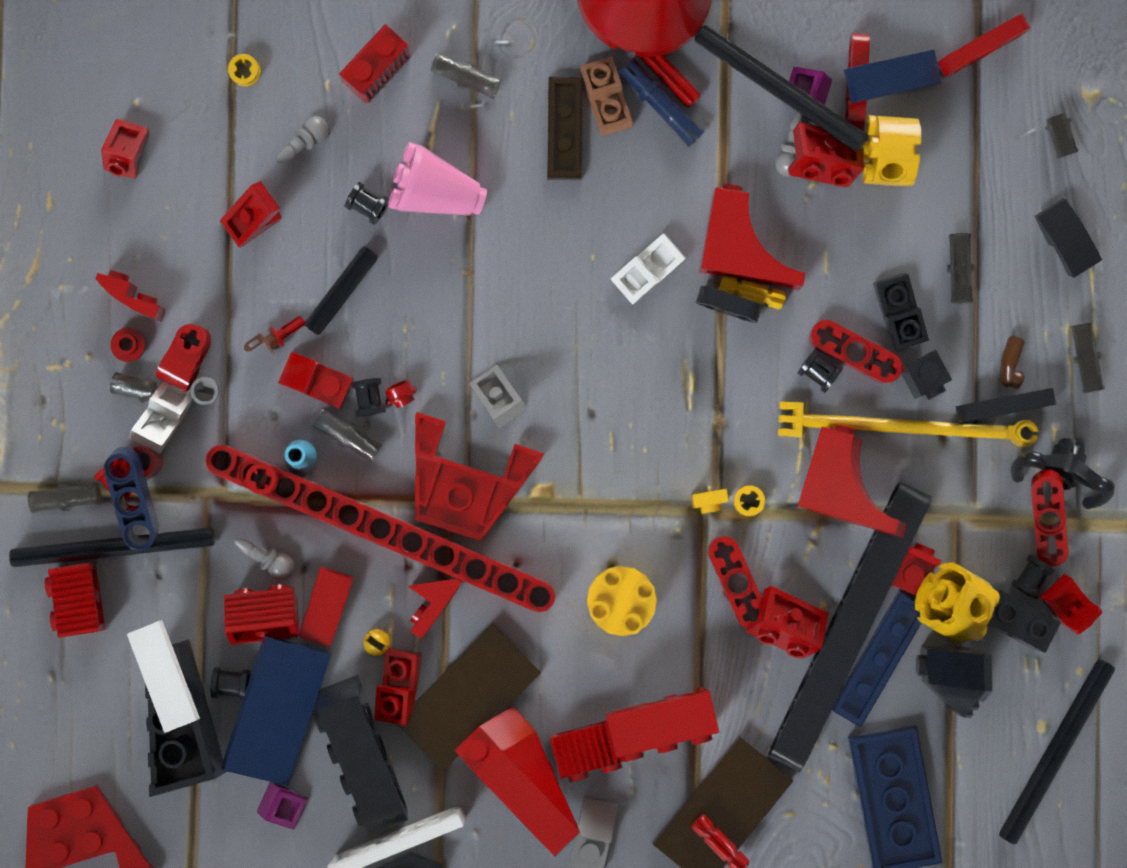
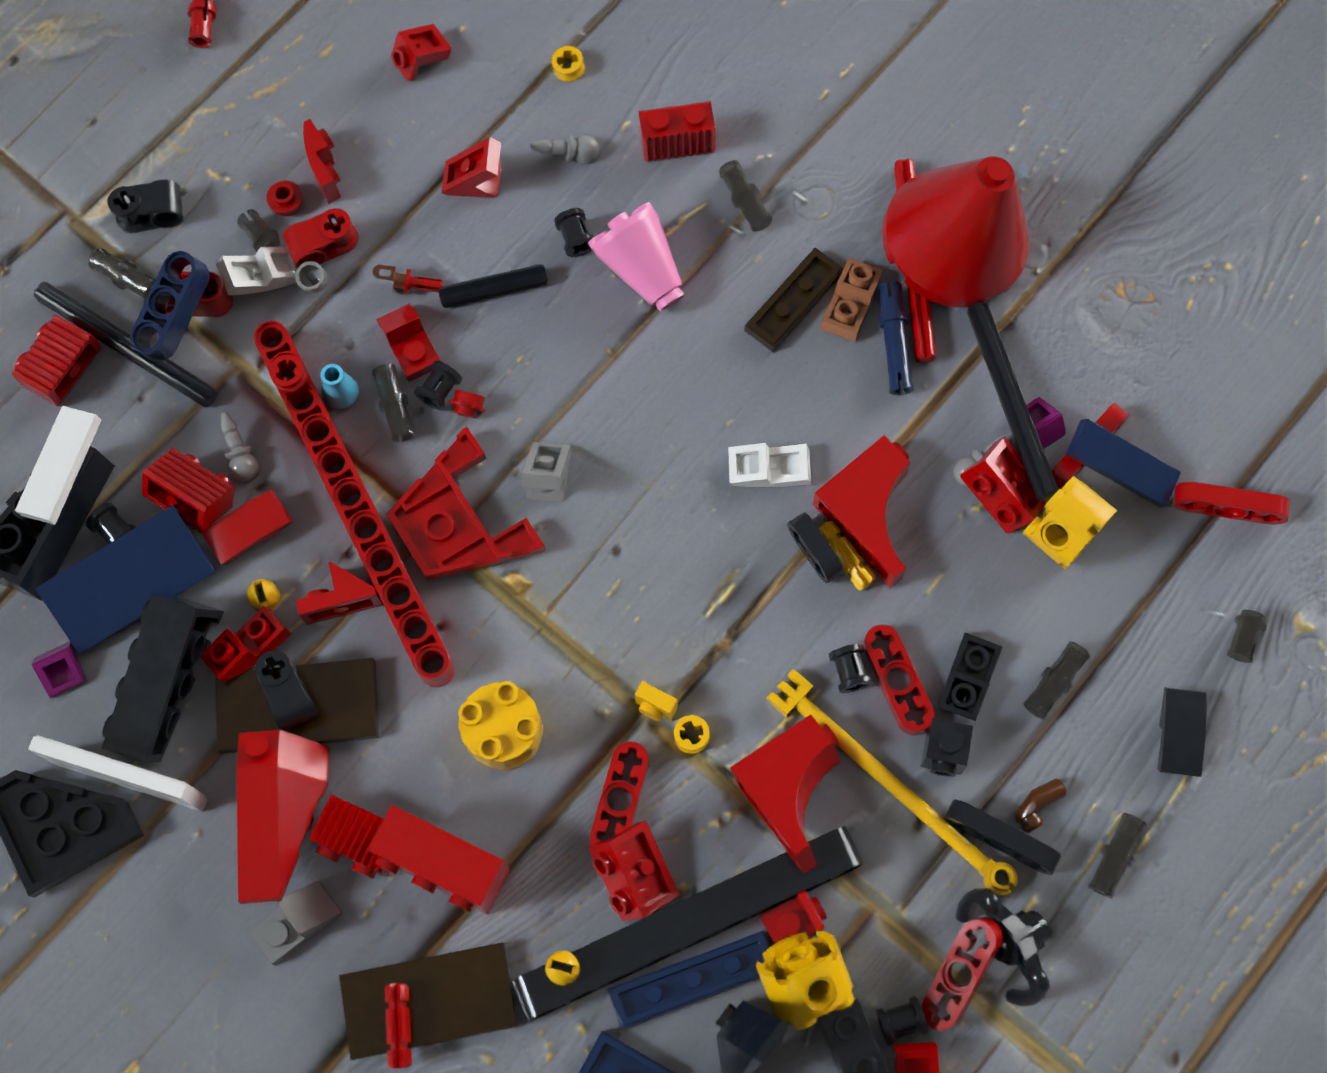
camera: 45 degrees right, 15 degrees down
none -> black piece [107,179,184,233]
none -> black piece [255,650,319,731]
none -> yellow hinge [545,950,580,986]

